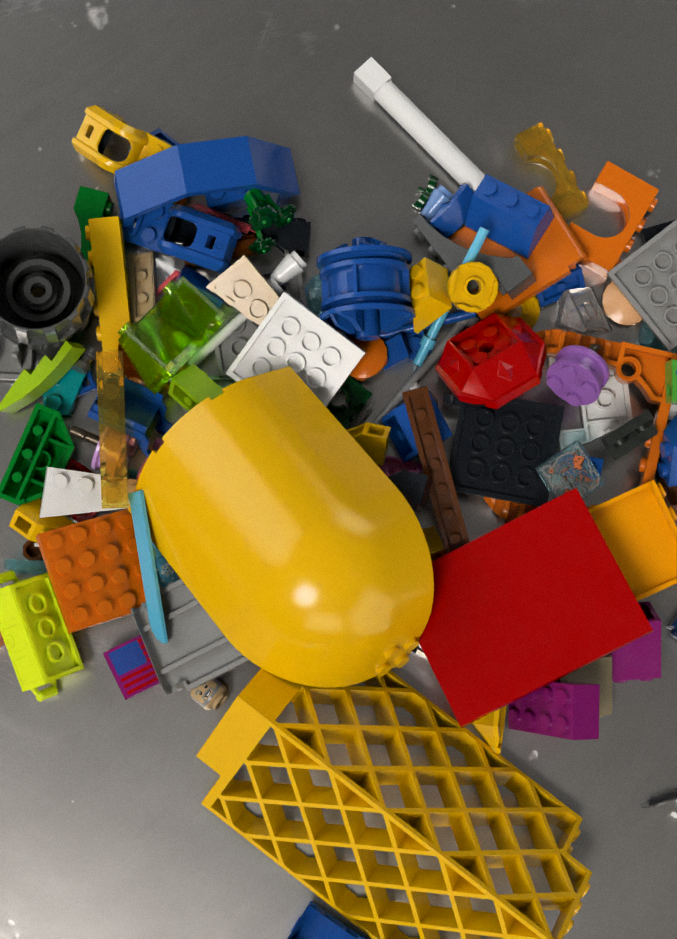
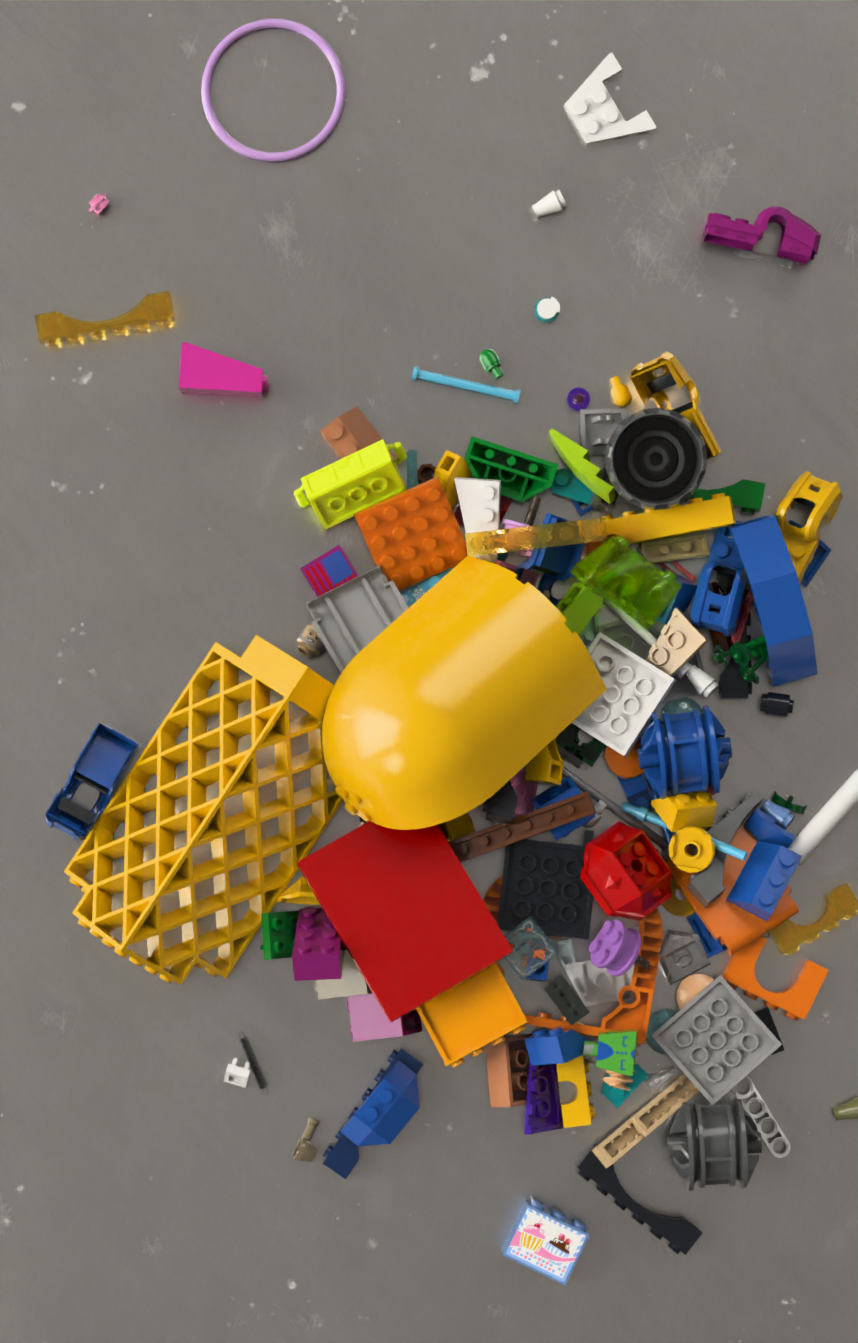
camera: 90 degrees right, 5 degrees up
medium azure piece [128,490,169,644] -> none
none -> green plate [260,911,299,960]
none -> black brick [760,692,794,717]

